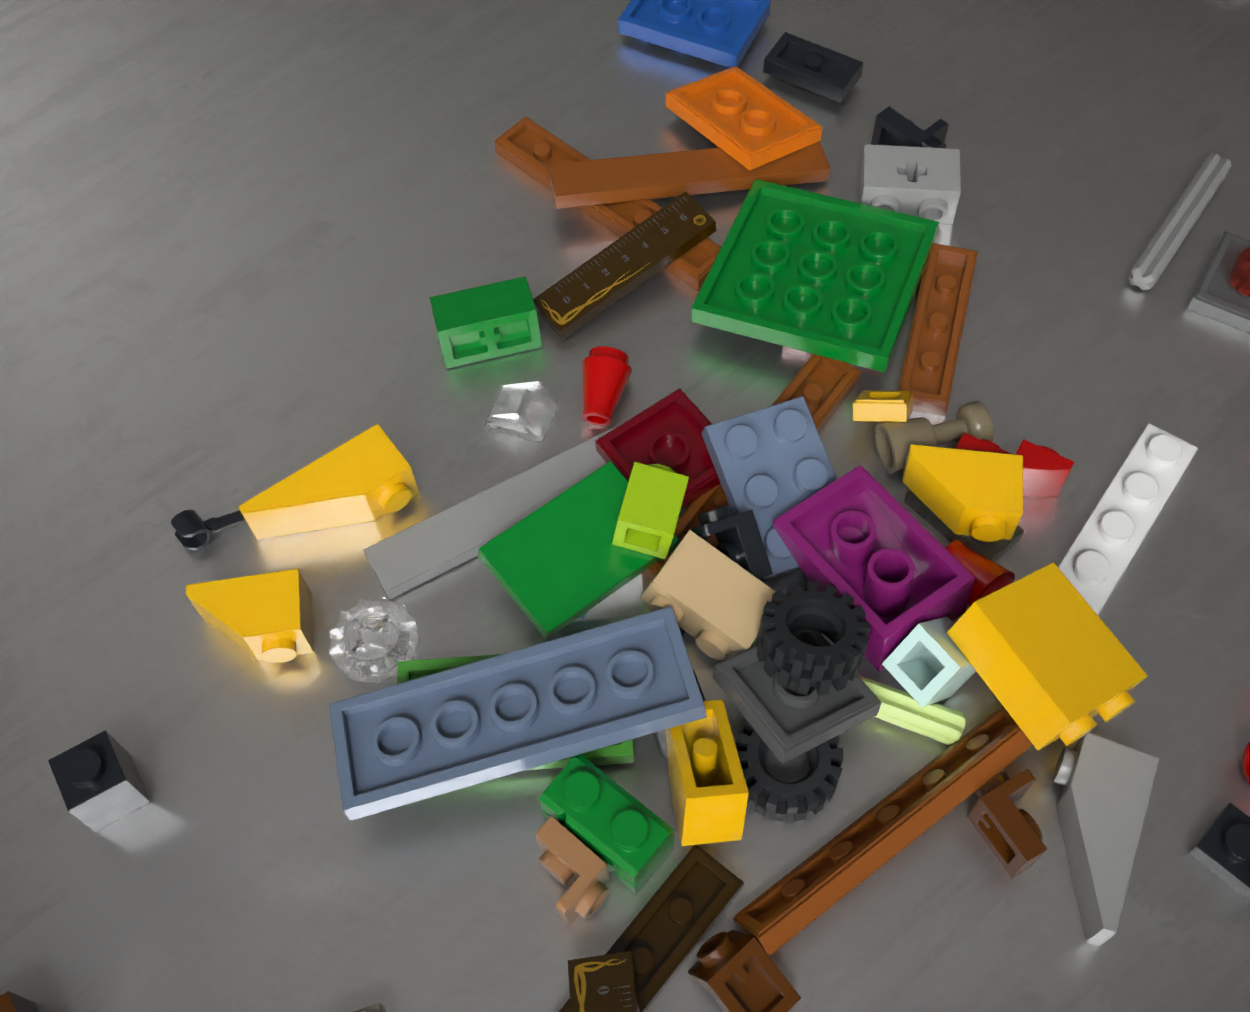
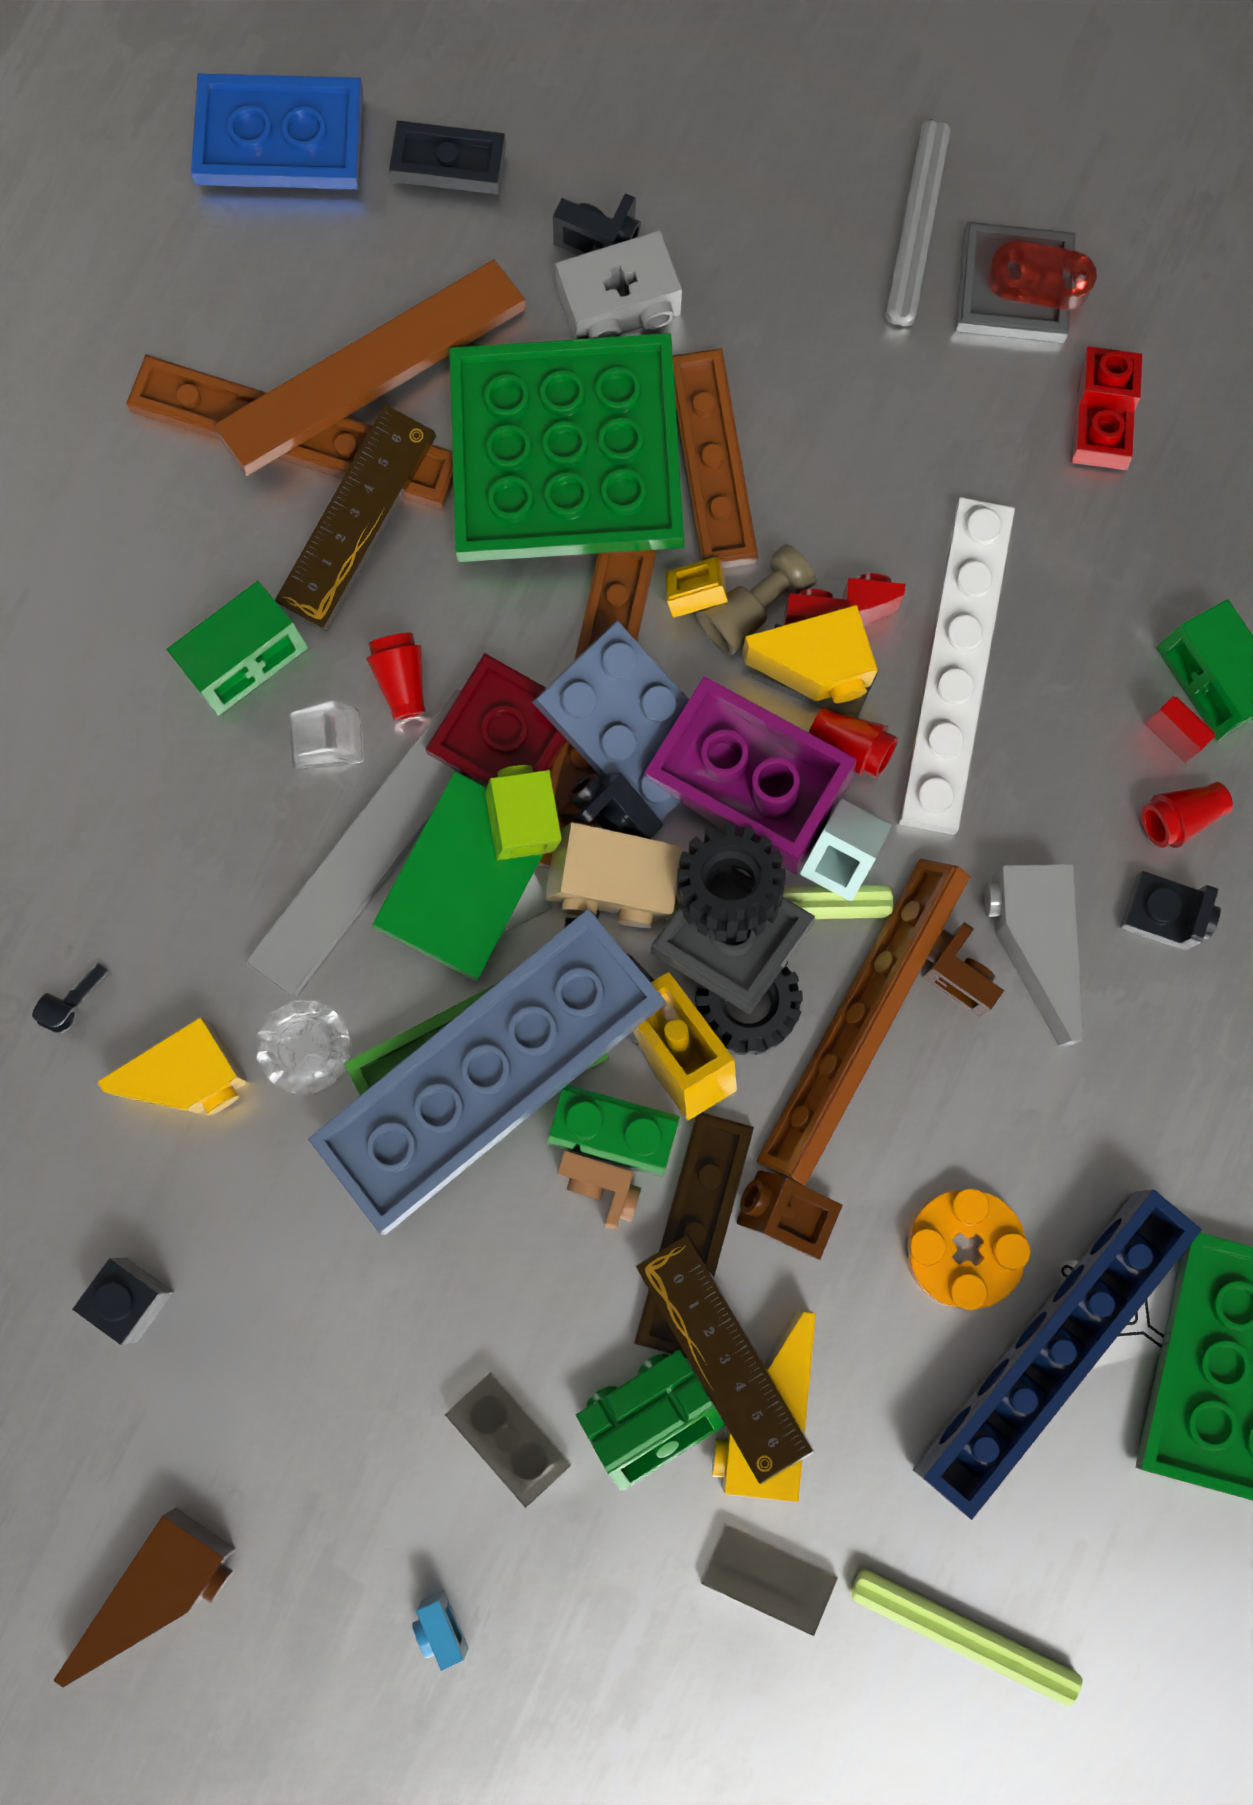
camera: 30 degrees left, 20 degrees up
yellow slope [238,423,419,540] -> none
orange tile [665,66,823,171] -> none
yellow brick [947,562,1148,751] -> none

